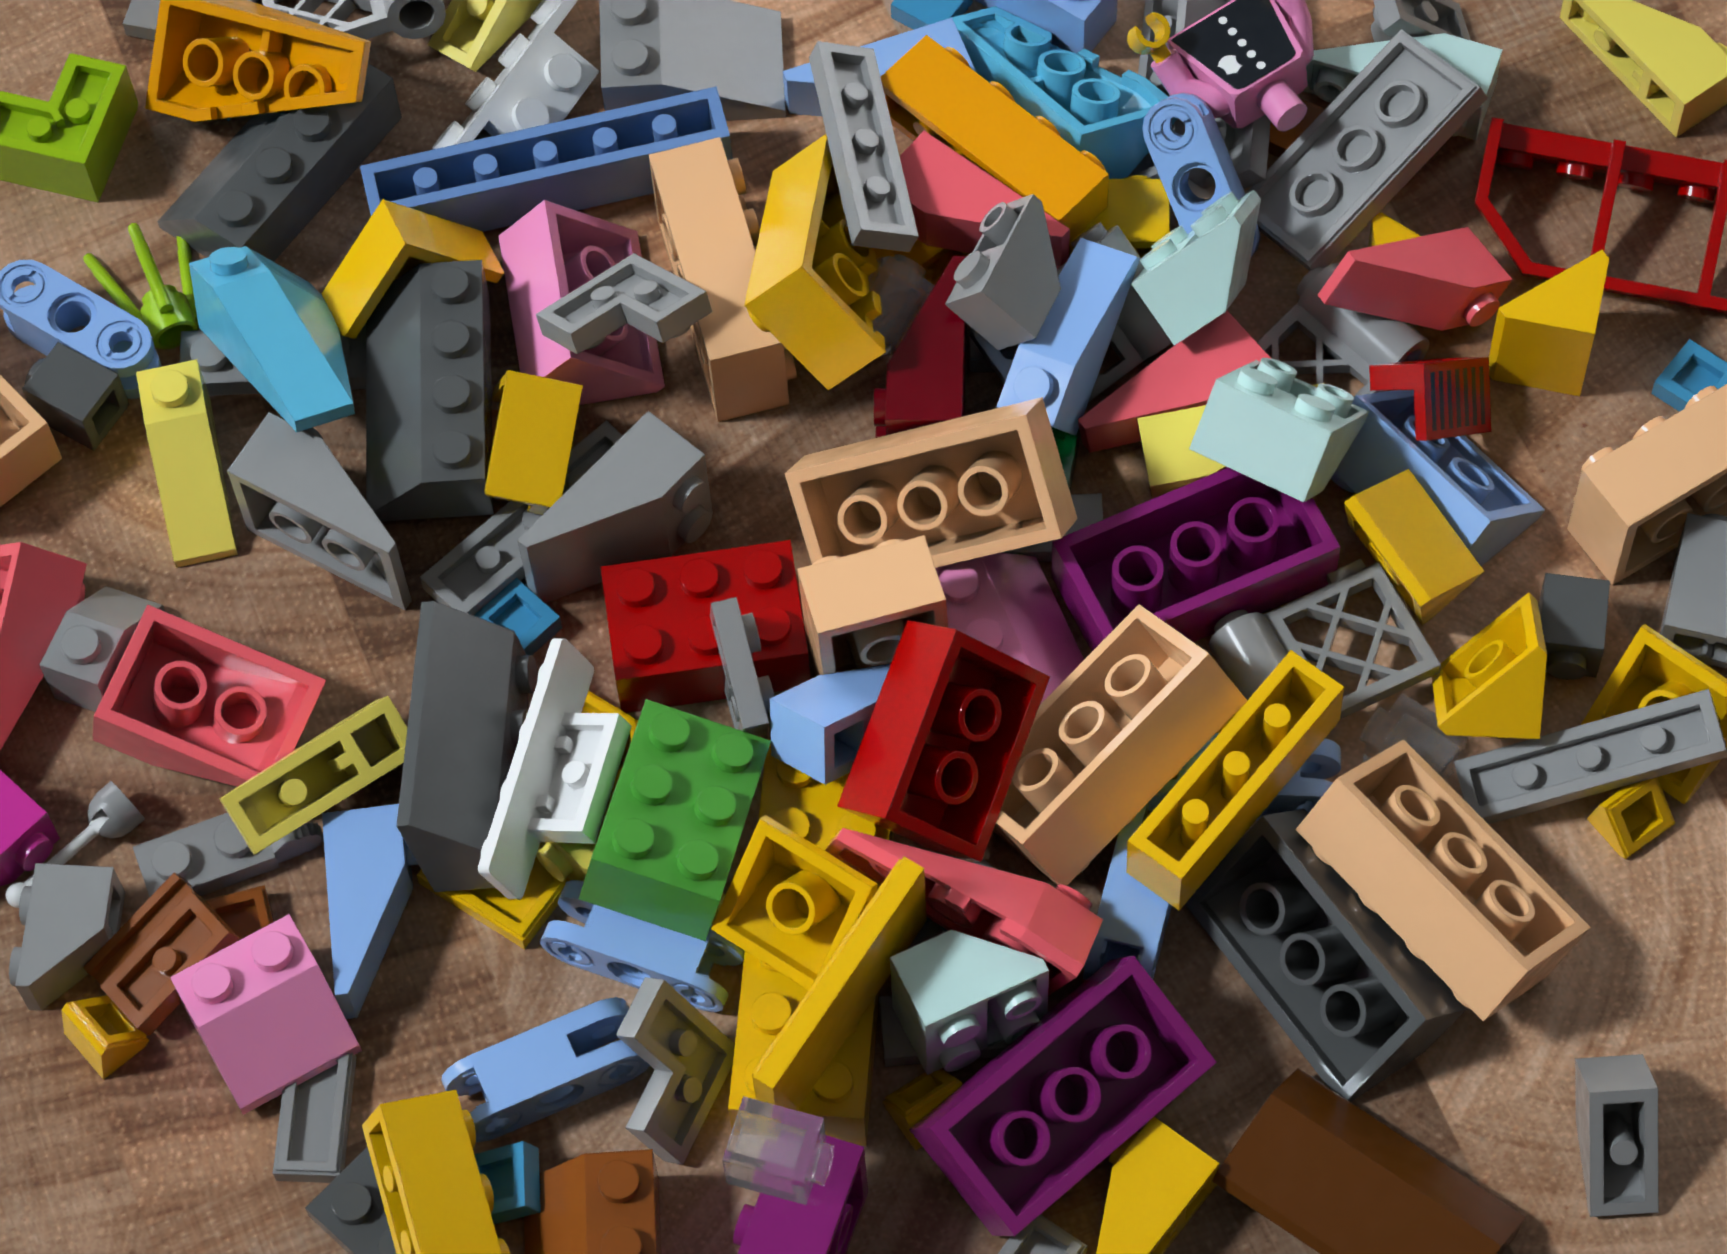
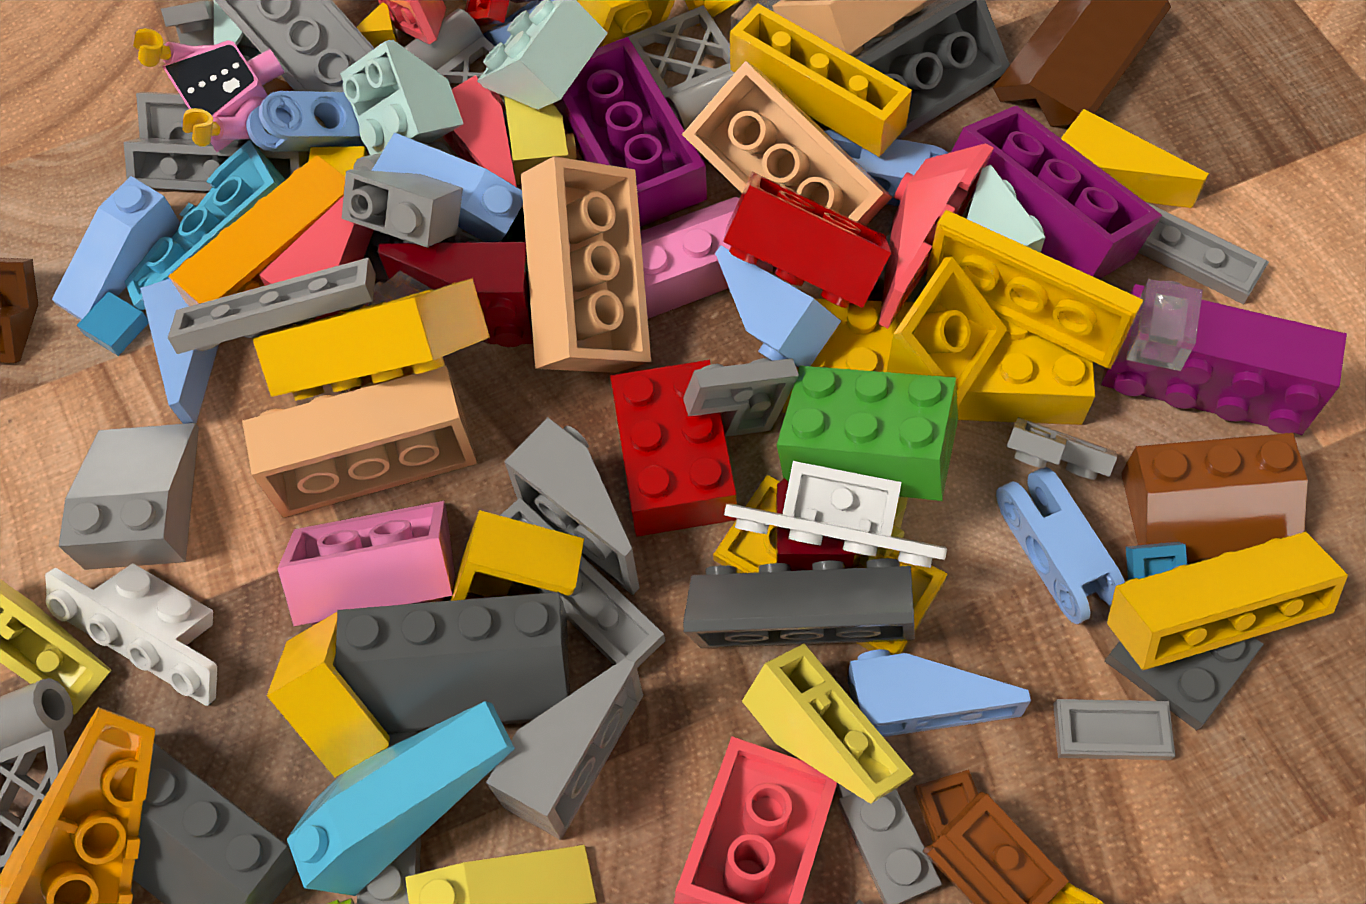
camera: 90 degrees left, 0 degrees up
bright pink slope [170,914,362,1115] -> none
medium blue brick [360,86,733,232] -> none
dark azure tile [474,578,562,655] -> none
light grey plate [536,253,712,354] -> none
light blue piece [540,880,745,1012] -> none
light nougat brick [797,535,948,678] -> none

